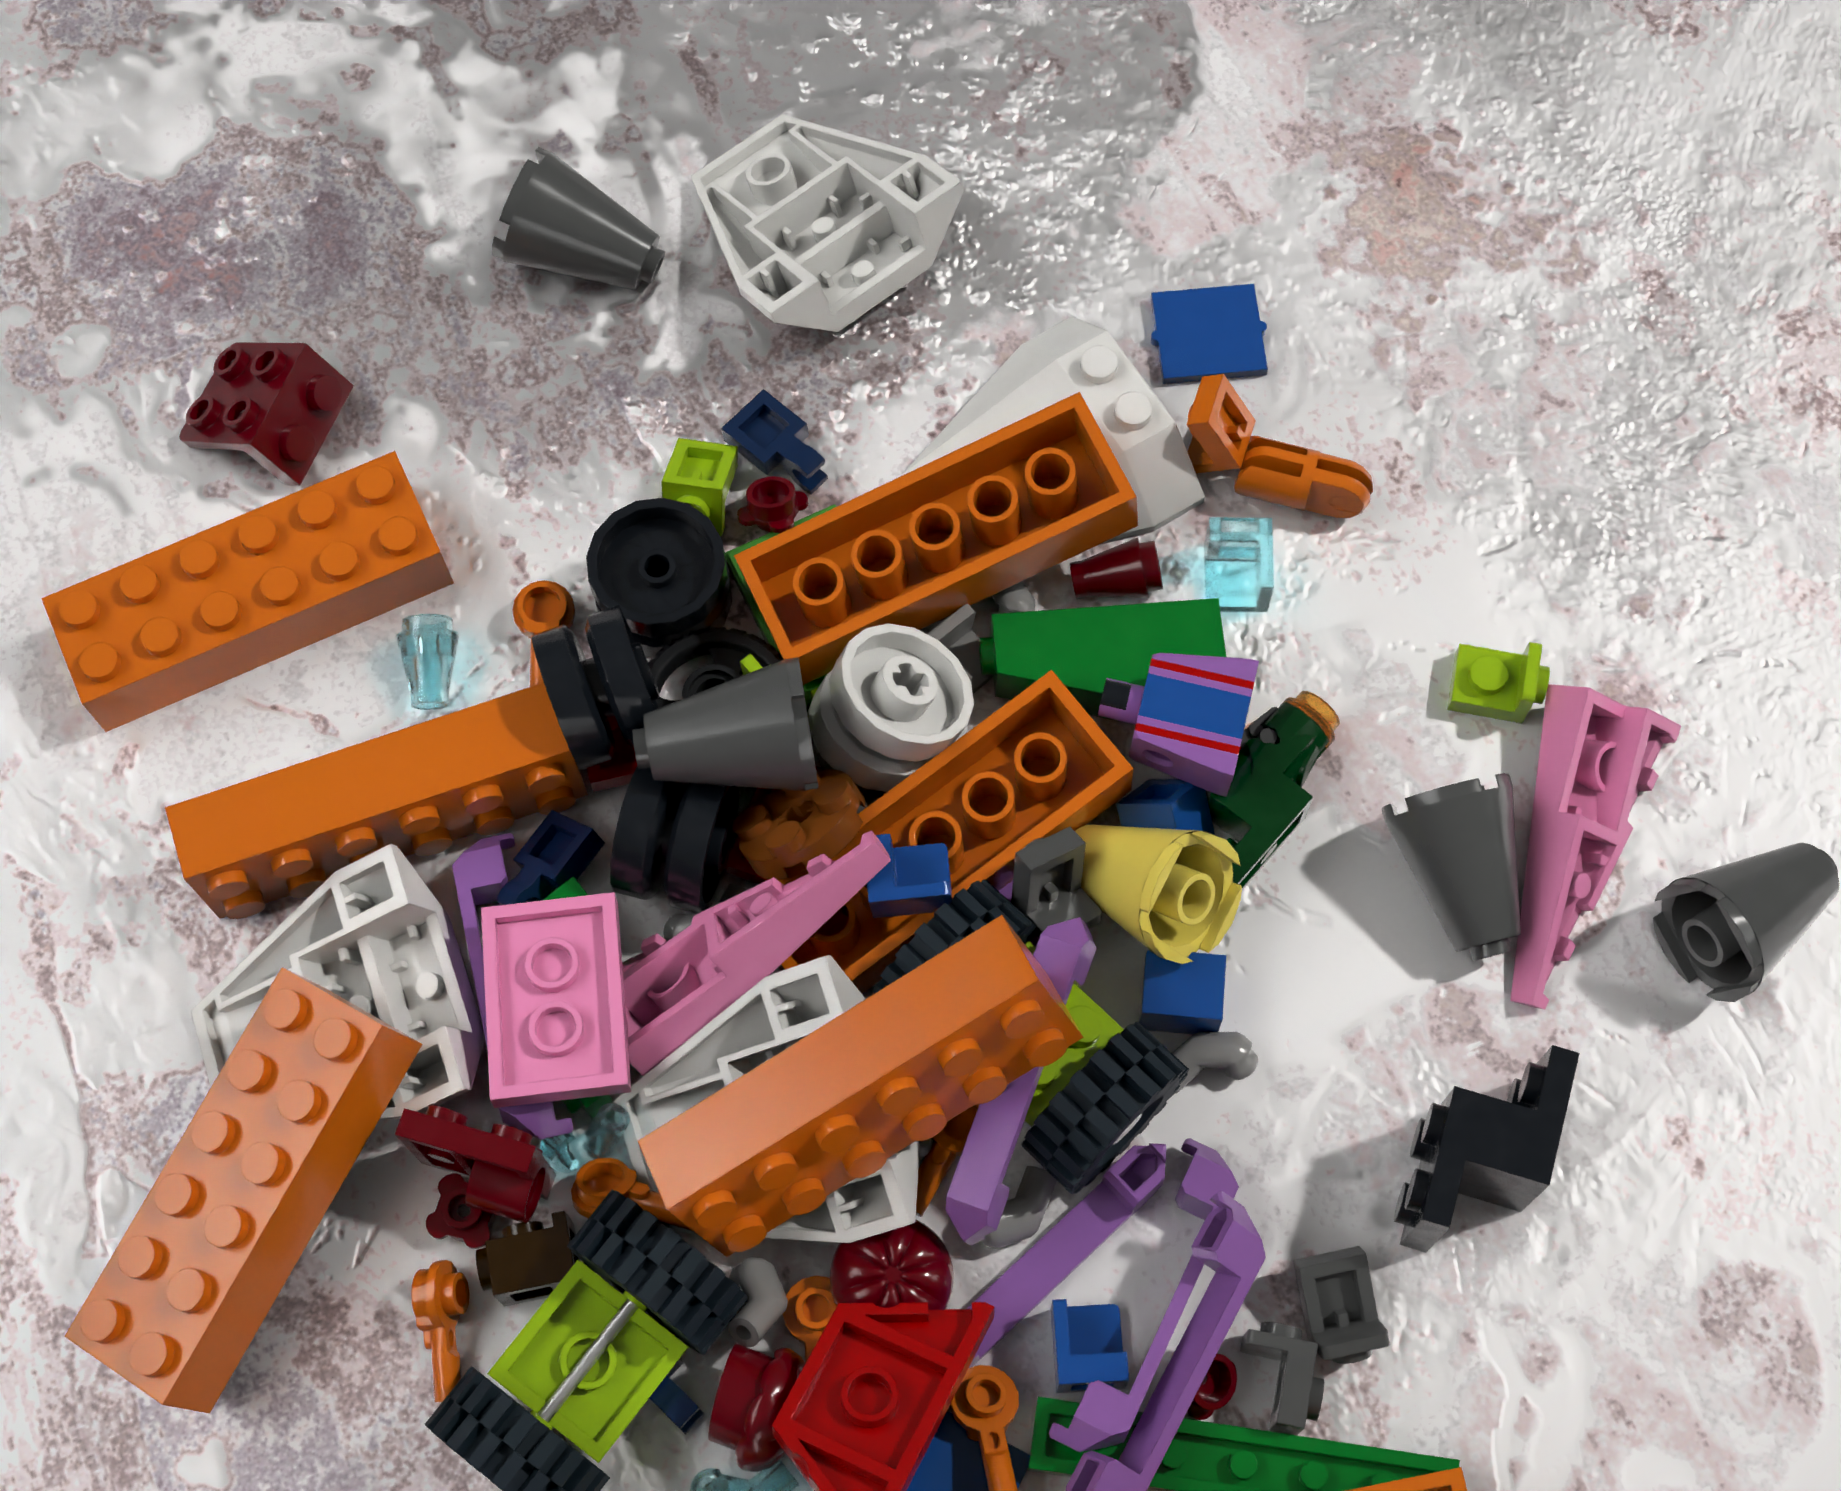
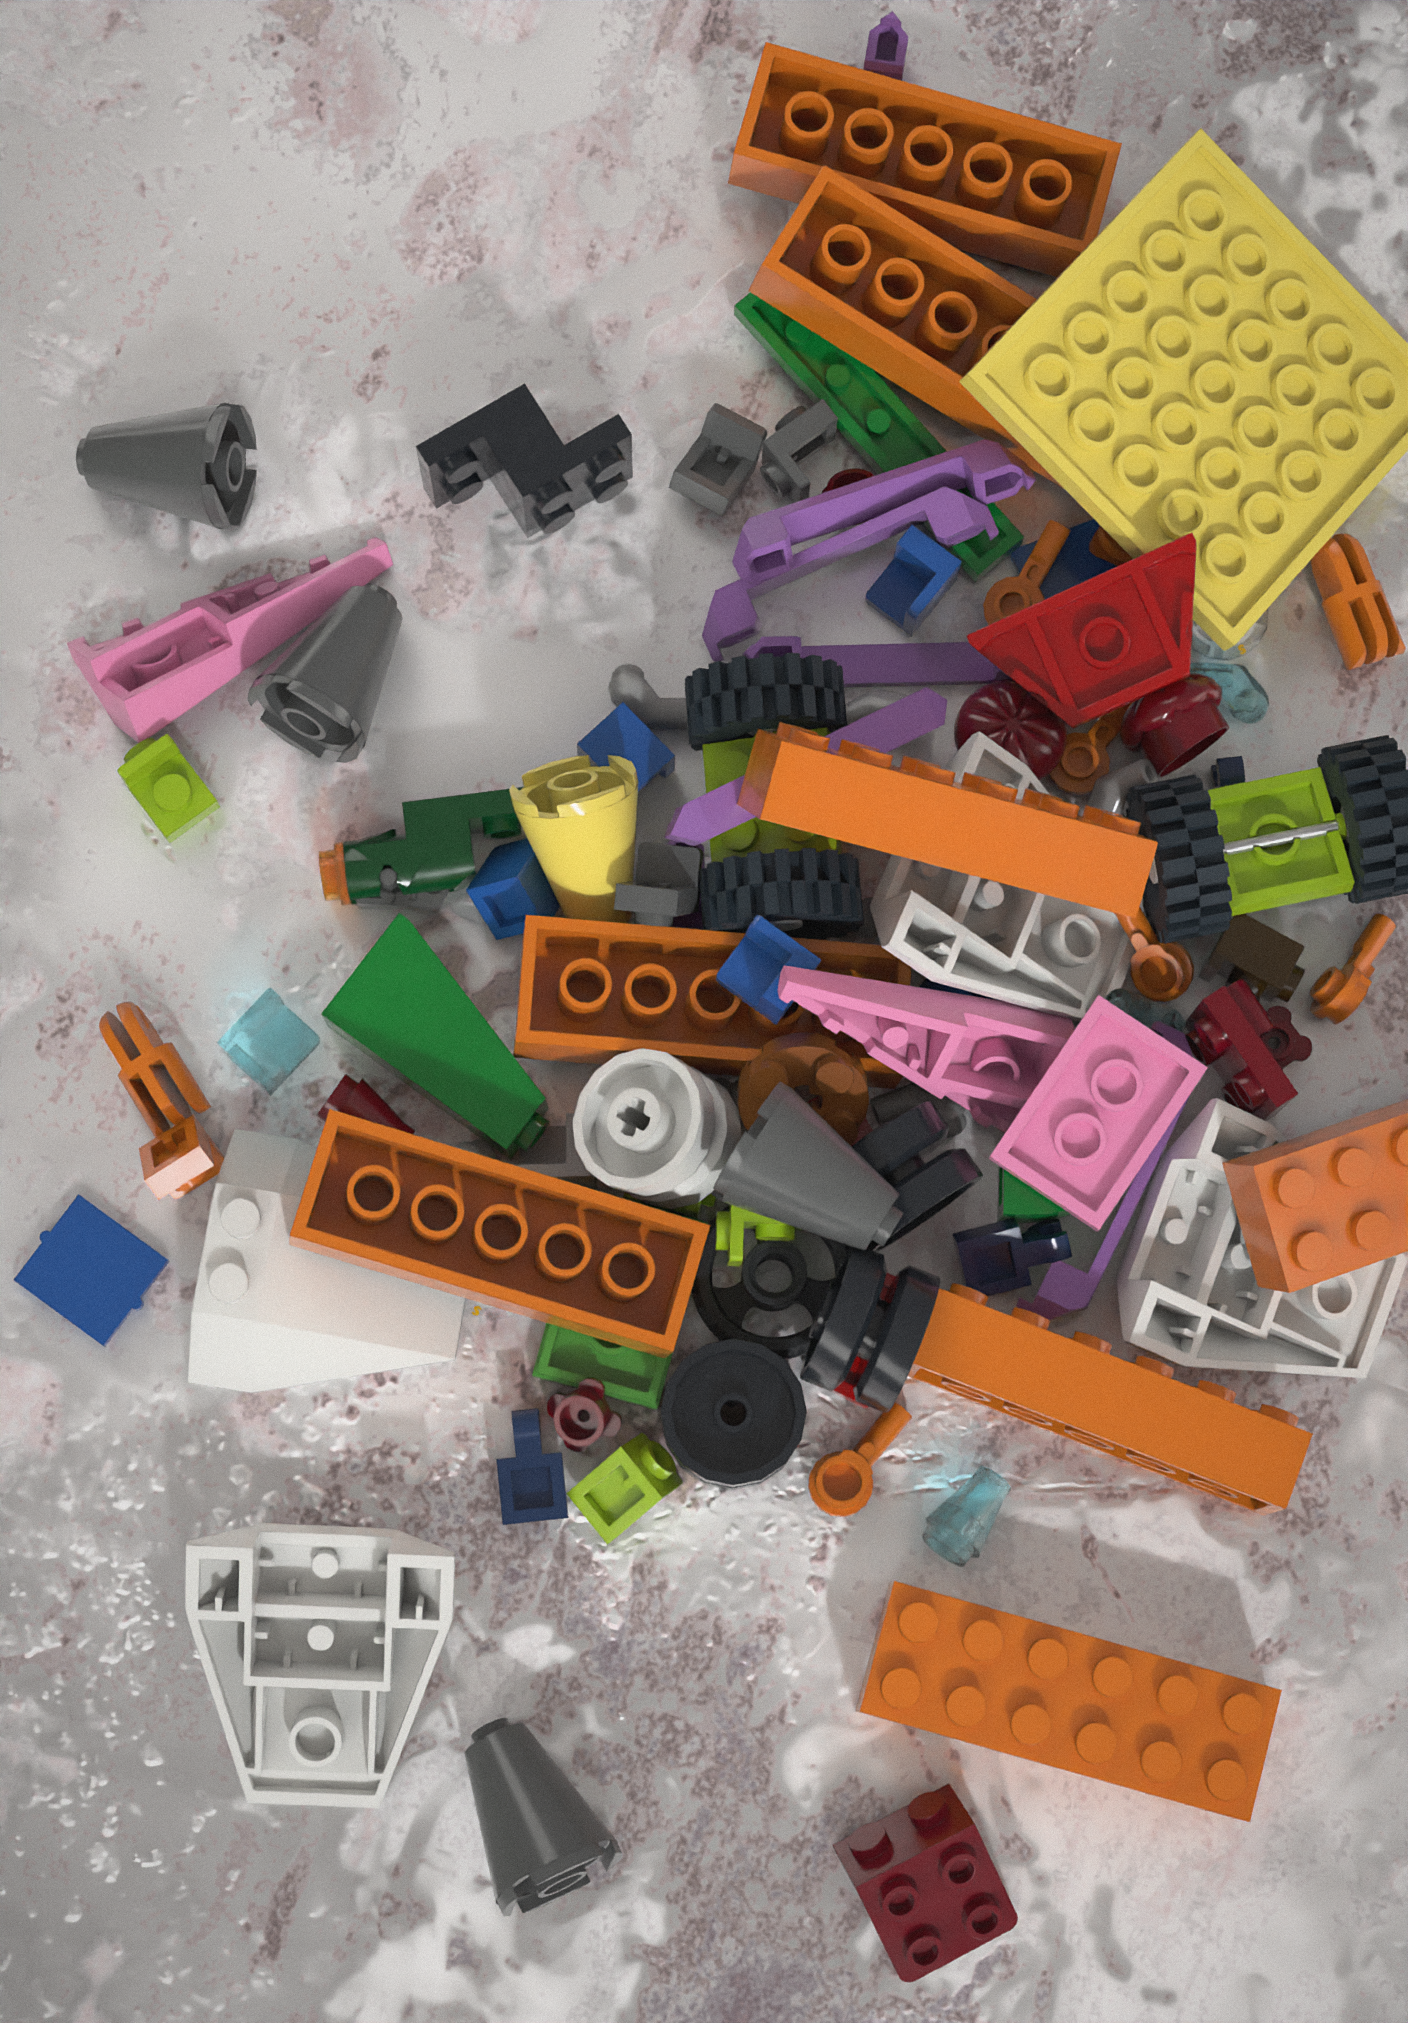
camera: 145 degrees left, 10 degrees up
torso [1098,653,1259,797] -> none

